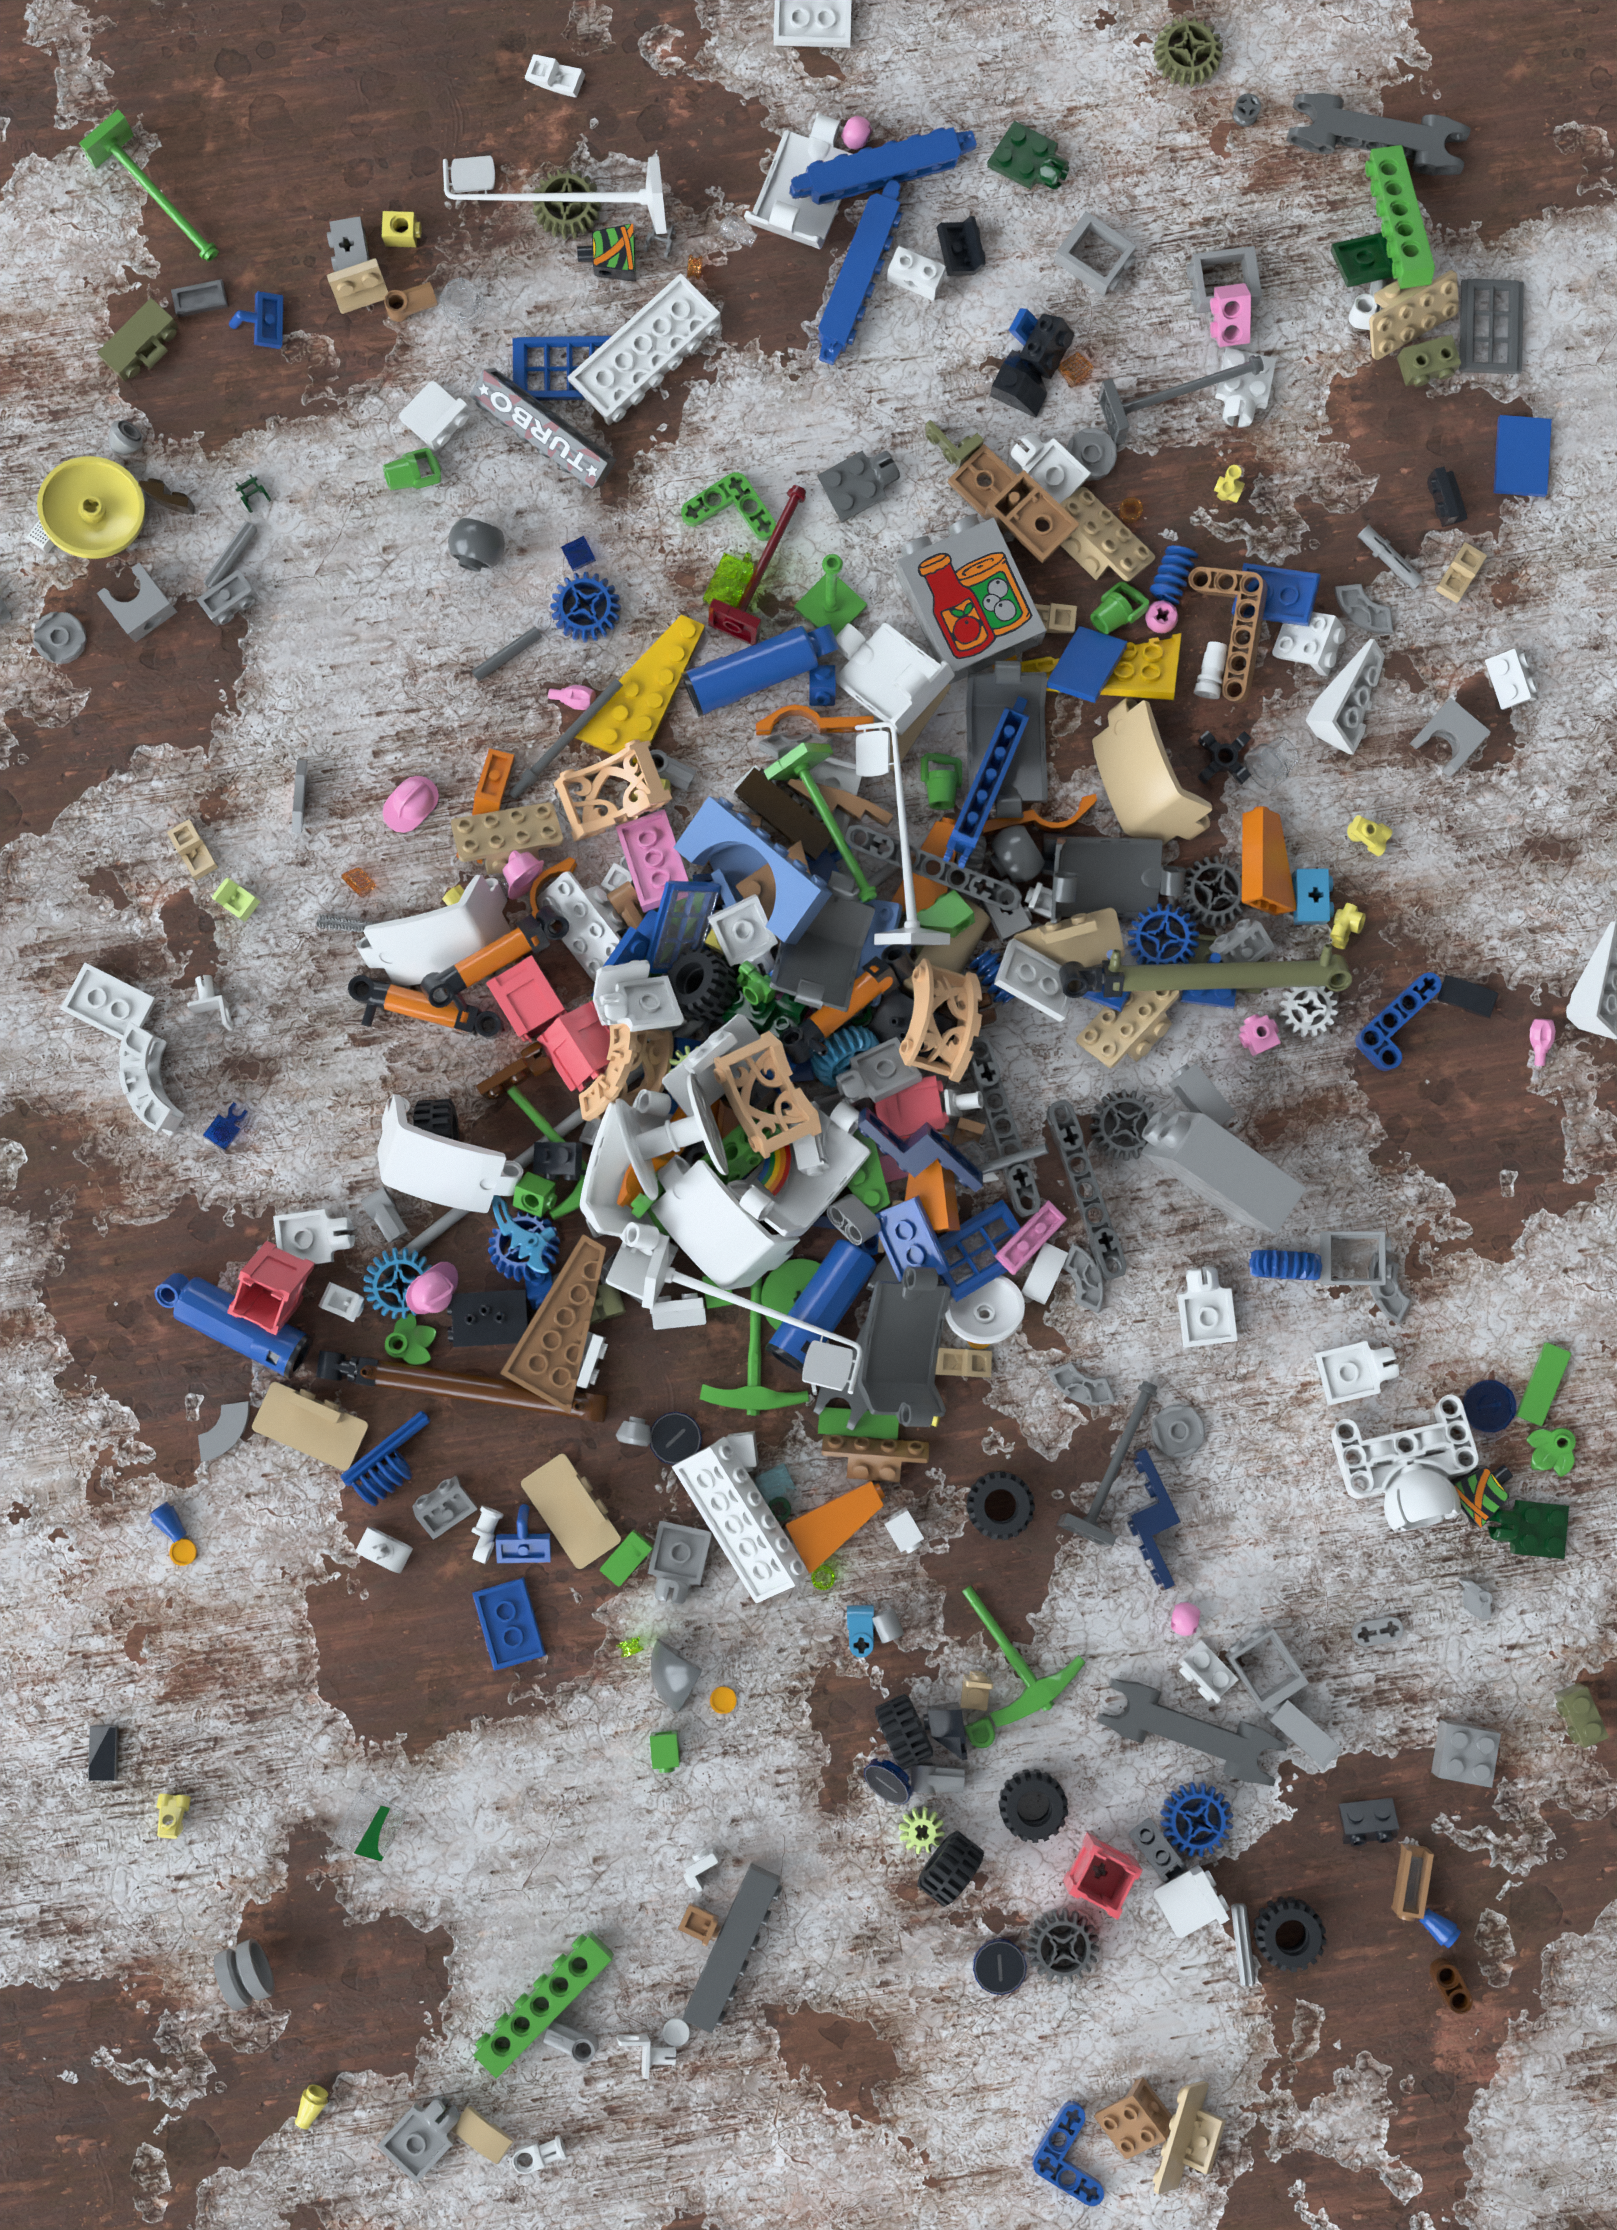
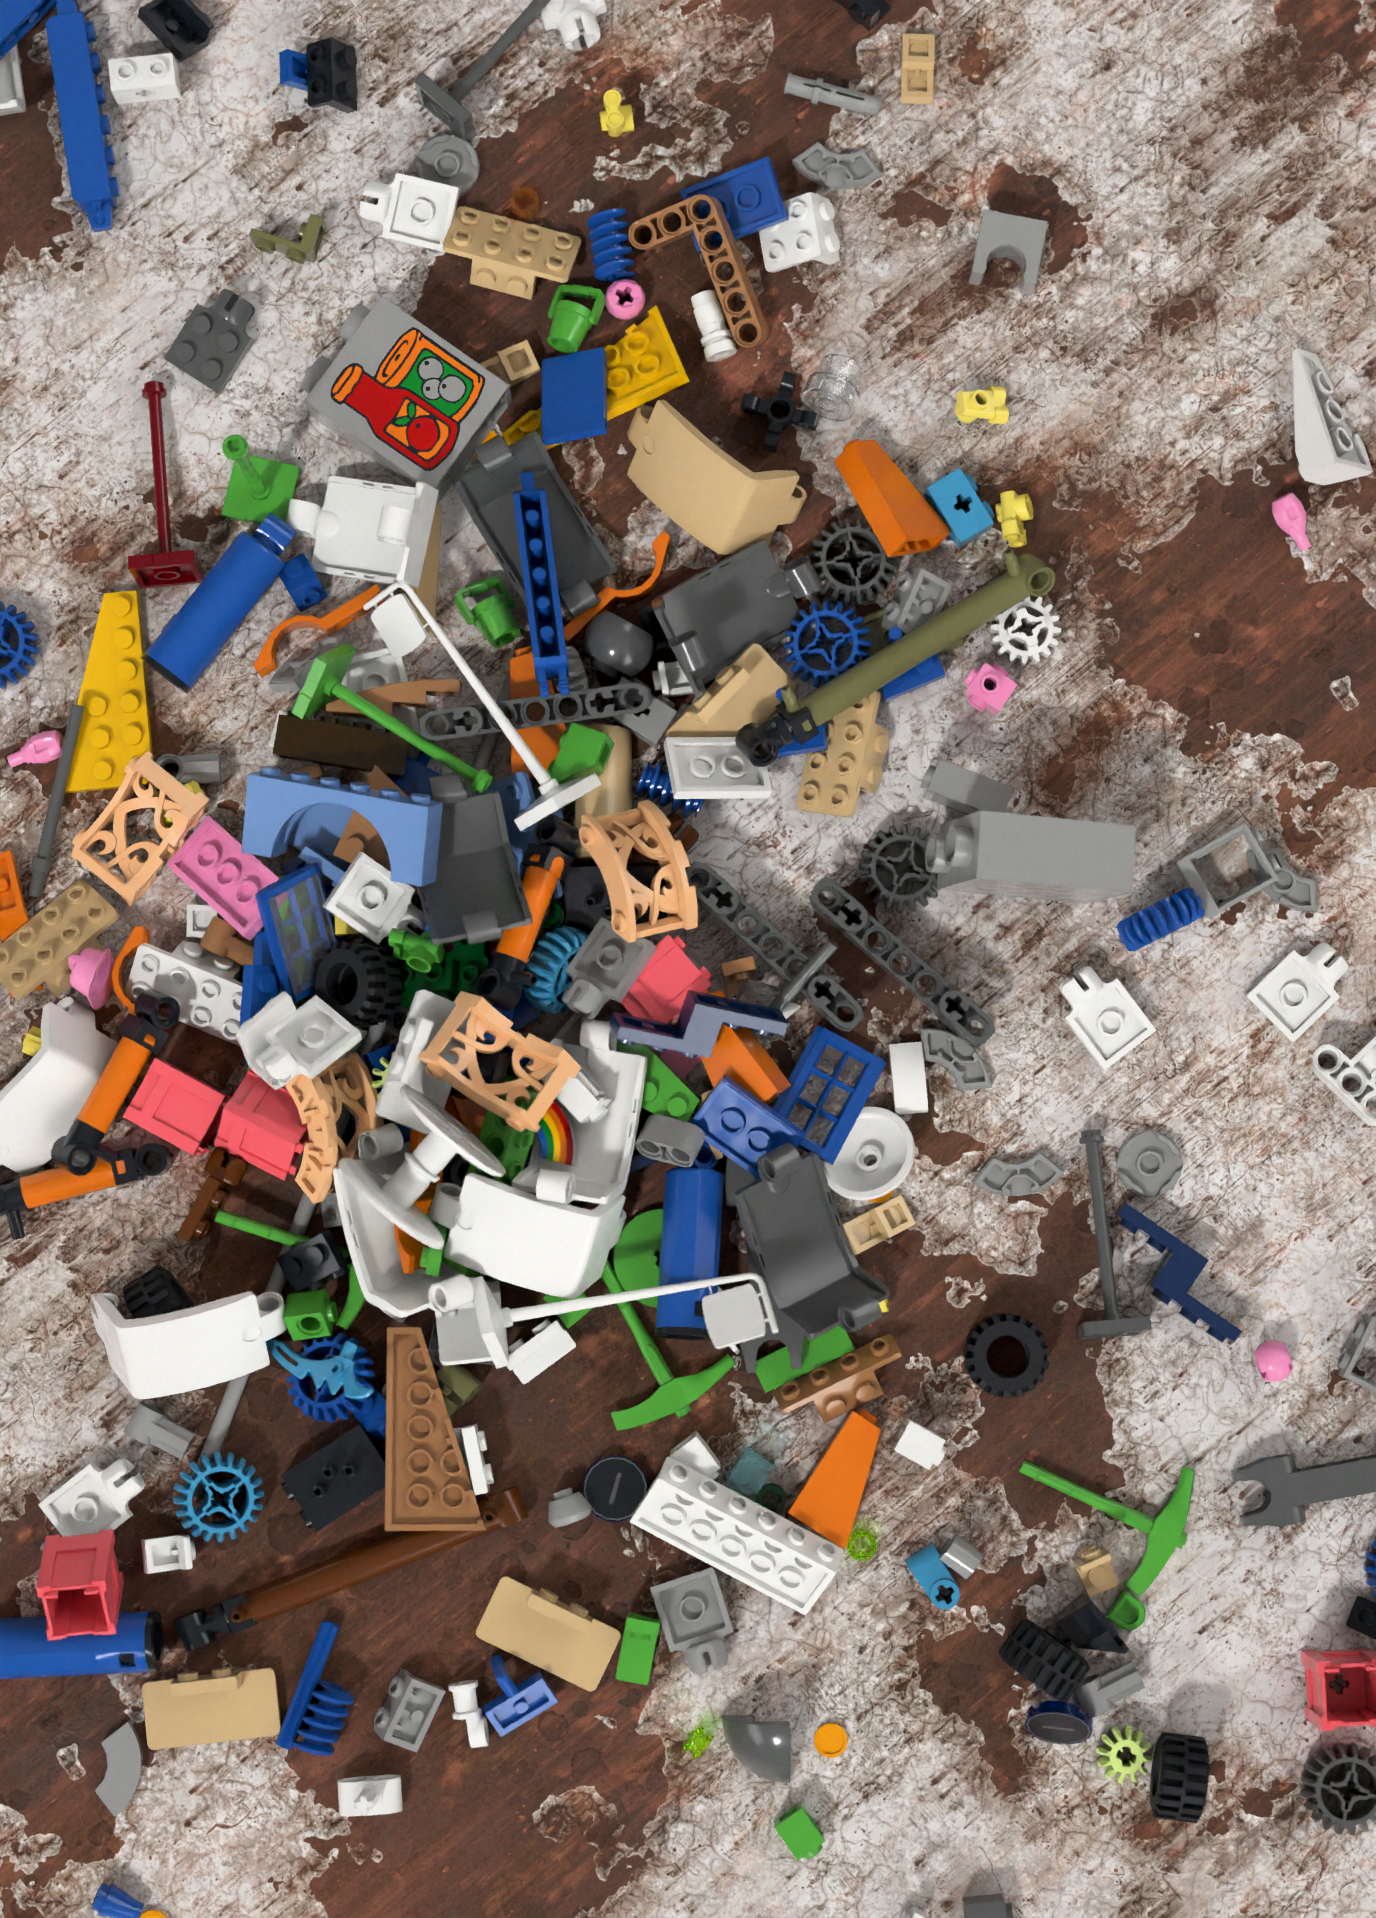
camera: 30 degrees left, 0 degrees up
bright green plate [385,1314,437,1365] -> none
bright pink piece [406,1262,458,1314] -> none
blue tile [472,1577,546,1671] -> none
bright green beam [681,472,776,541] -> none
clear neon green bracket [702,552,754,608] -> none
white bracket [939,1089,984,1119] -> none
medium nougat bracket [947,444,1080,563] -> none
black tile [972,1938,1027,1995] -> none
black slope [990,350,1048,418] -> none
bright pink tile [994,1200,1067,1275] -> none
black tyre [998,1769,1068,1843] -> none
clear orange slope [1058,352,1094,388] -> none
white bracket [1177,1639,1239,1704] -> none
white wedge [1306,639,1385,754] -> none
blue beam [1355,972,1442,1071] -> none
black slope [1437,975,1499,1019] -> none
white bracket [1485,649,1538,710] -> none

